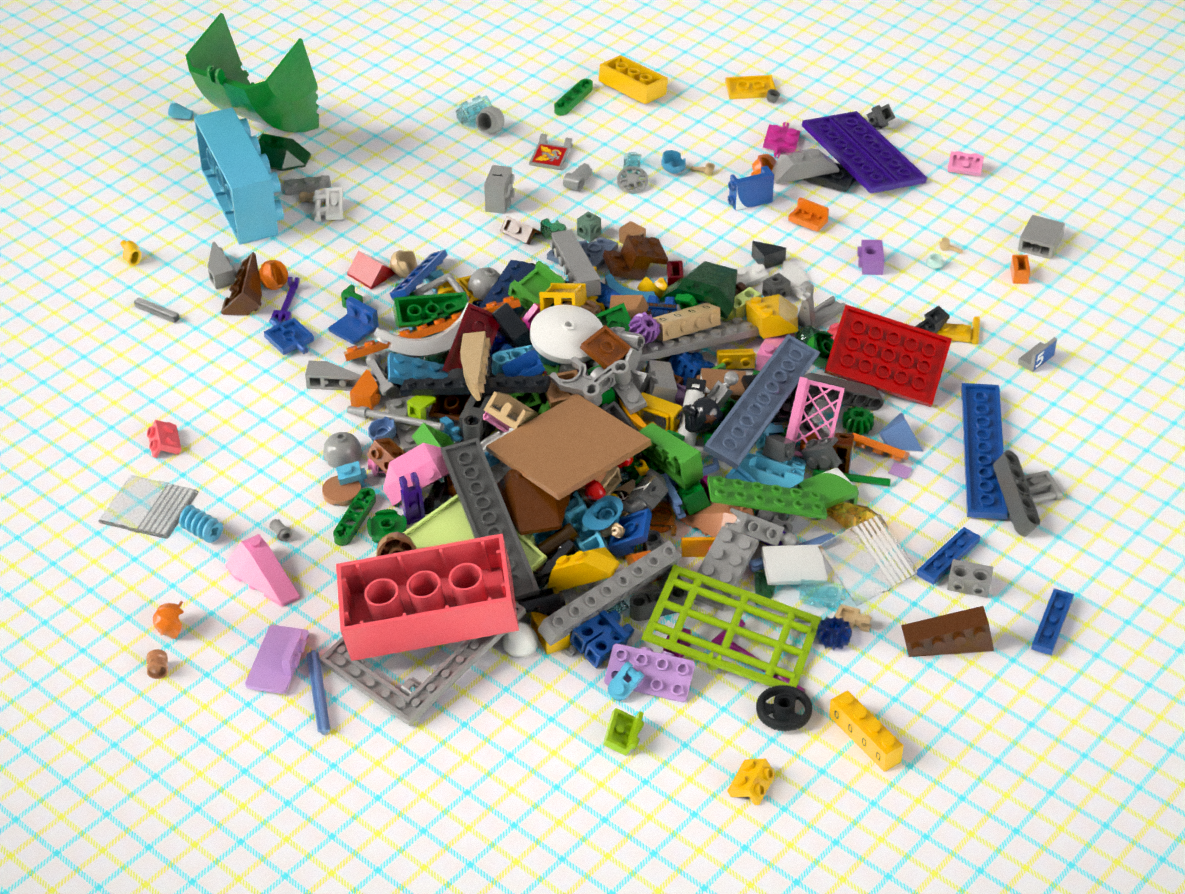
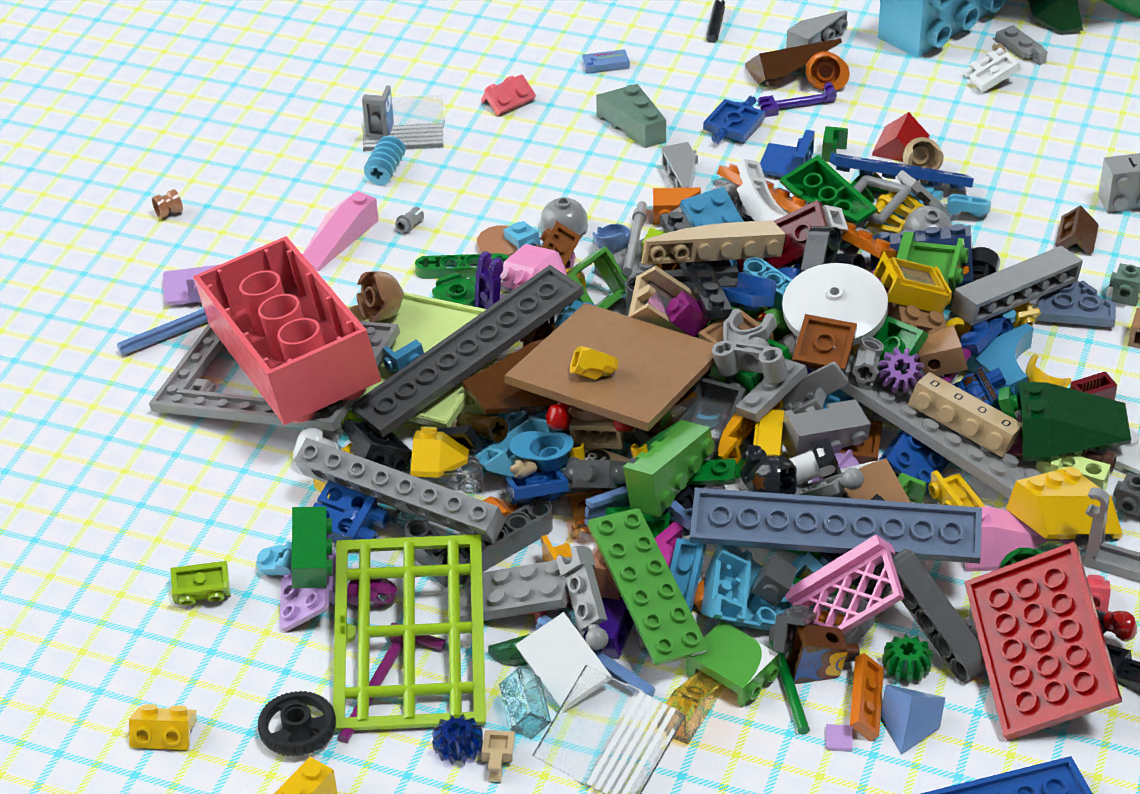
camera: 70 degrees right, 0 degrees up
orange piece [153,601,184,639] -> none
clear green hair [540,218,567,240] -> none
reddish brown bracket [602,235,668,280] -> none
none -> green brick [291,506,332,589]
none -> light grey panel [362,85,394,139]
none -> yellow rock [570,346,619,380]
none -> medium blue tile [582,49,630,73]
none -> sand green wedge [596,84,666,148]
none -> magenta brick [665,291,711,337]
none -> light grey tile [897,170,952,218]
none -> medium azure plate [947,194,991,217]

